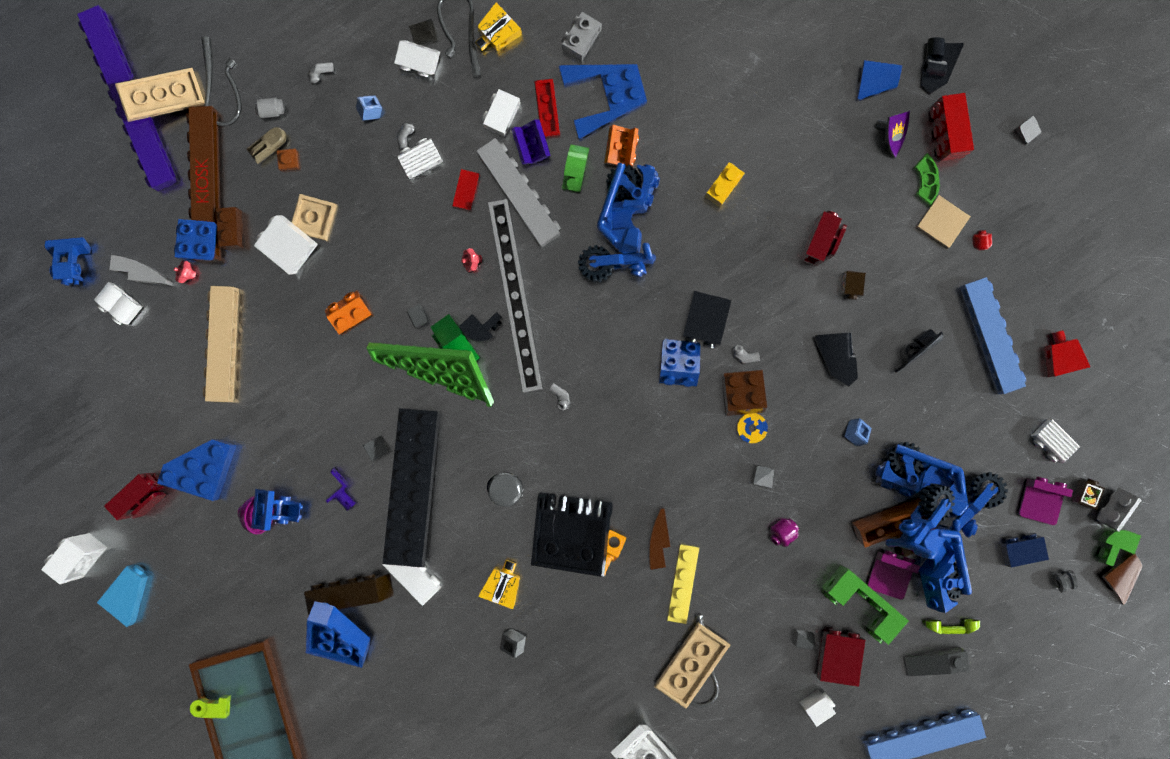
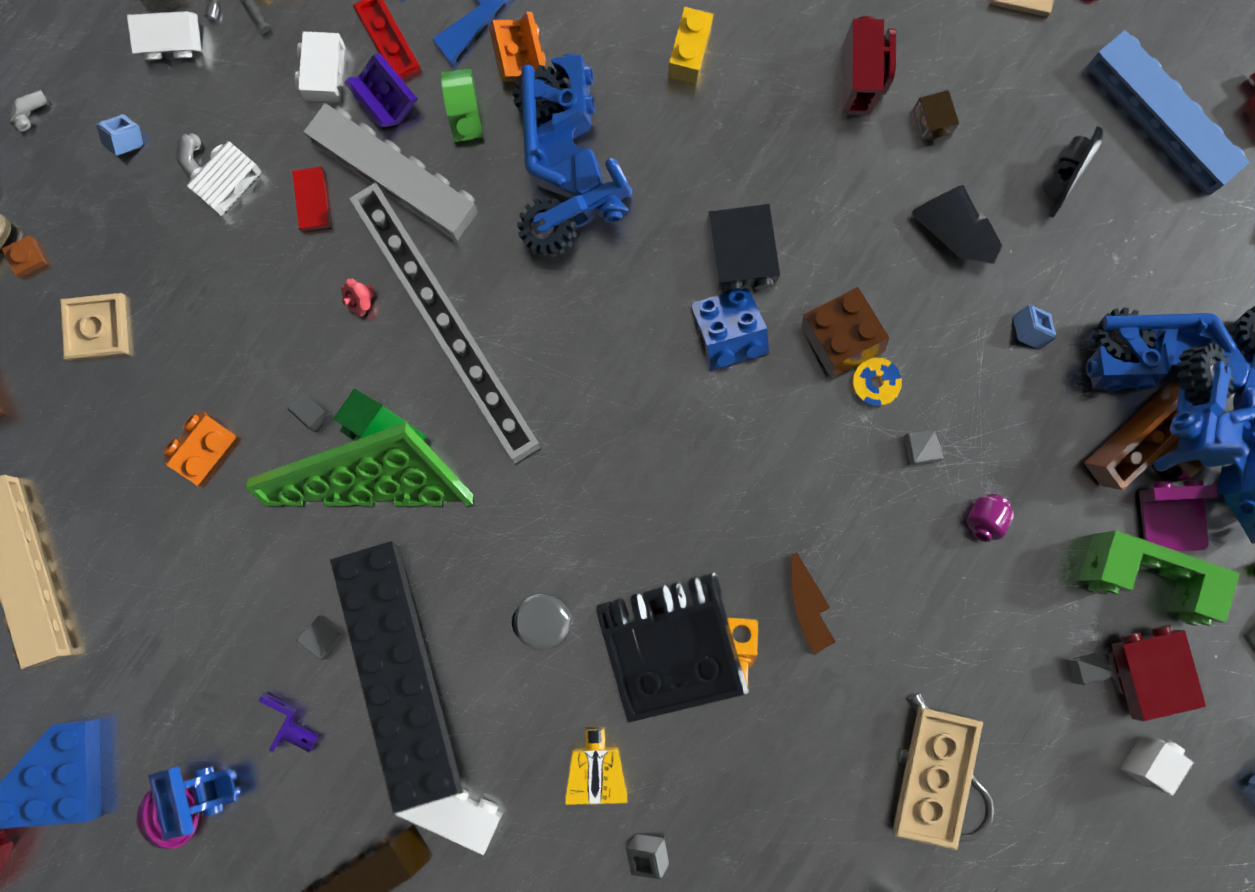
camera: 30 degrees left, 5 degrees down
white brick [254,215,318,275] -> none
black brick [459,312,503,343] -> none
light grey arm [549,383,570,411] -> none
light yellow plate [667,544,699,624] -> none
light grey arm [732,345,760,364] -> none

